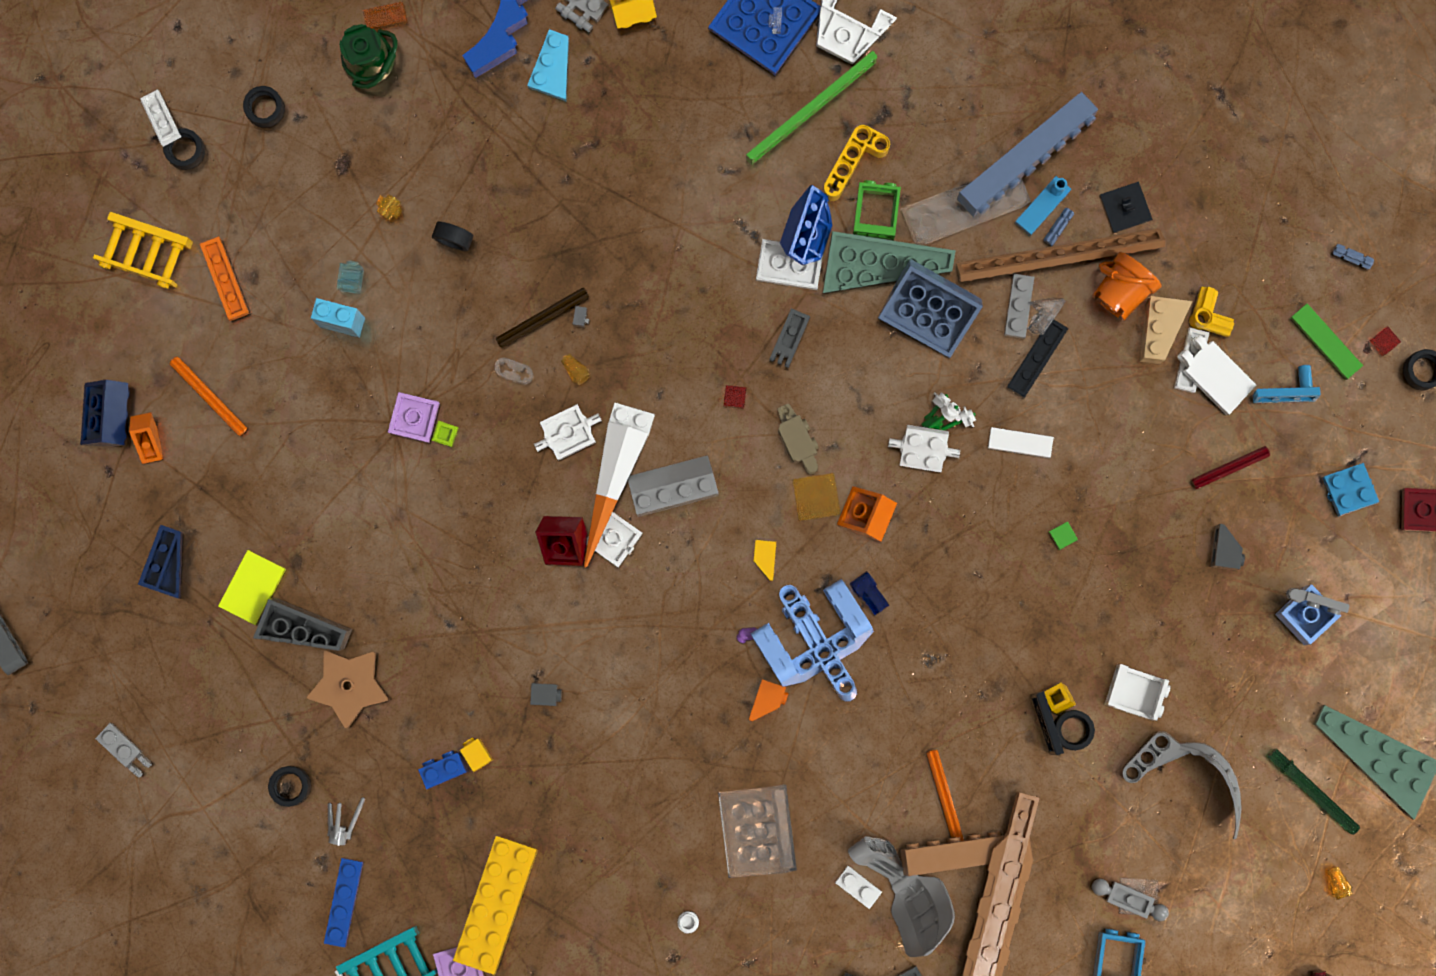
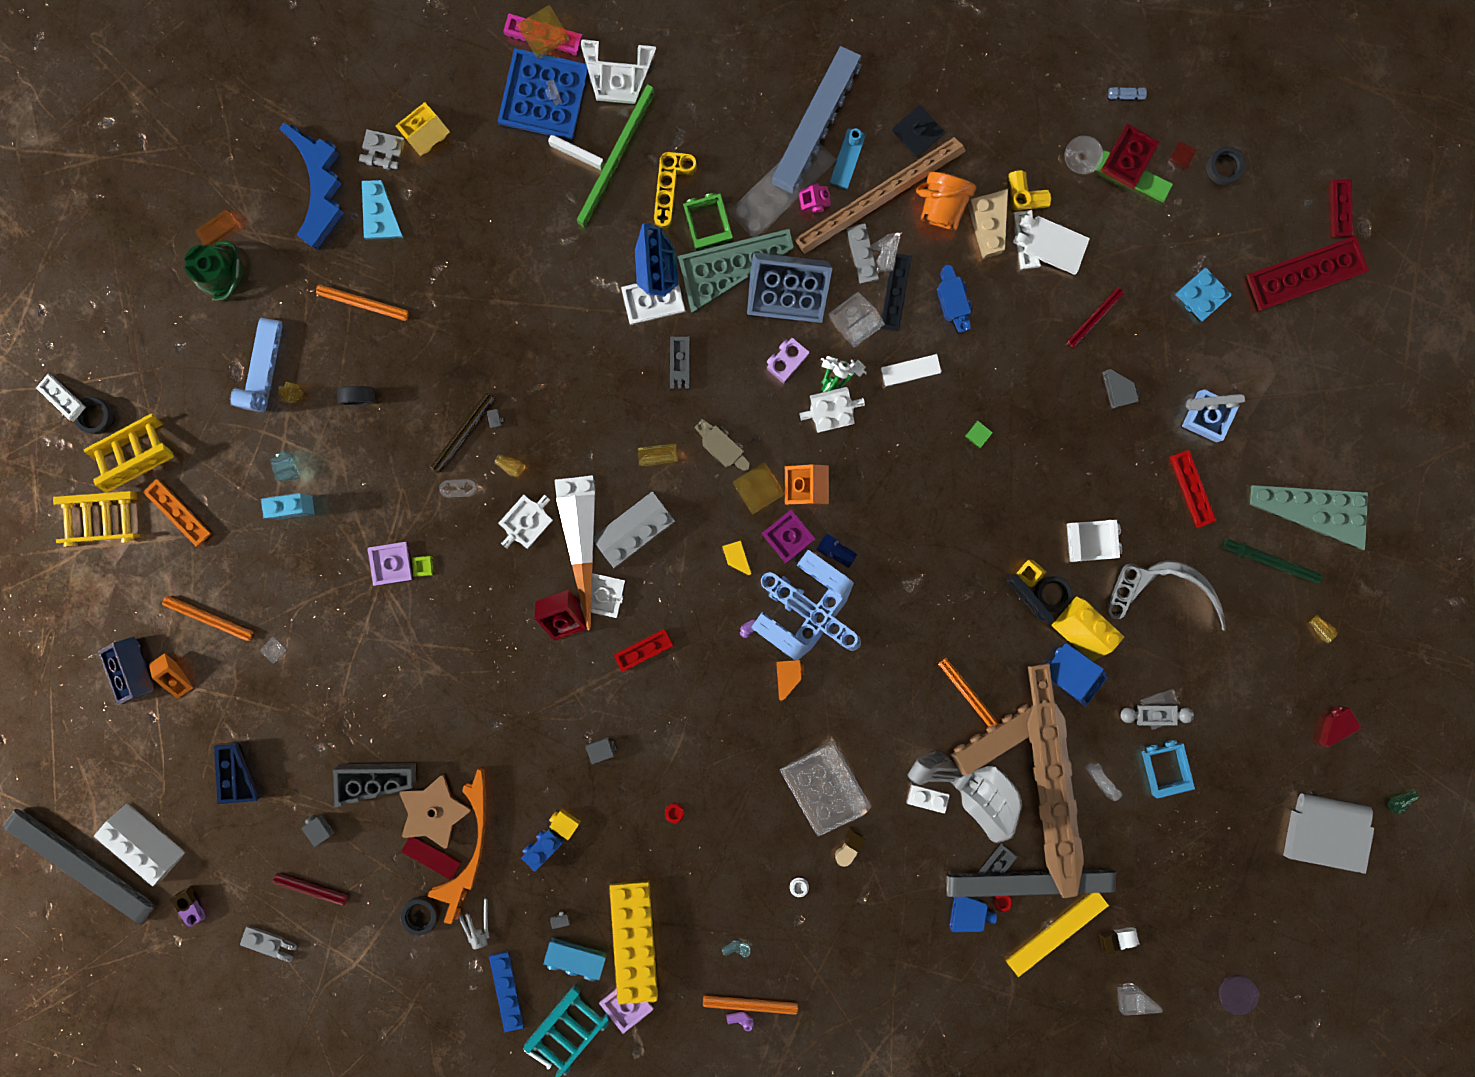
camera: 25 degrees left, 5 degrees up
neon yellow tile [218,550,286,625] -> none
black tyre [243,86,285,128] -> none
clear red tile [723,385,747,409] -> none
sand blue axle [1044,208,1074,246] -> none
dark azure piece [1252,365,1321,403] -> none
none -> yellow fence [83,413,174,493]
none -> white slope [94,803,186,886]
none -> leg [170,886,205,927]
none -> light blue beam [231,317,282,413]
none -> clear plate [260,637,288,664]
none -> dark red axle [273,873,348,906]
none -> dark grey brick [301,815,335,847]
none -> orange axle [316,285,409,321]
none -> dark red tile [401,837,461,880]
none -> orange slope [428,767,486,924]
none -> dark azure brick [544,938,607,981]
none -> white tile [548,135,604,170]
none -> flat silver piece [550,911,570,929]
none -> red plate [613,629,673,672]
none -> clear yellow plate [638,444,678,466]
none -> red tile [665,803,684,823]
none -> clear light blue arm [721,940,751,957]
none -> magenta plate [762,510,815,563]
none -> lavender brick [767,338,810,383]
none -> dark pink brick [798,183,831,213]
none -> clear slope [828,292,885,347]
none -> leg [835,827,866,866]
none -> blue hinge [937,265,973,333]
none -> blue slope [1047,643,1108,707]
none -> yellow slope [1051,597,1124,661]
none -> clear dish [1065,136,1103,174]
none -> clear plate [1084,762,1123,801]
none -> dark red tile [1100,124,1160,190]
none -> red tile [1170,450,1217,528]

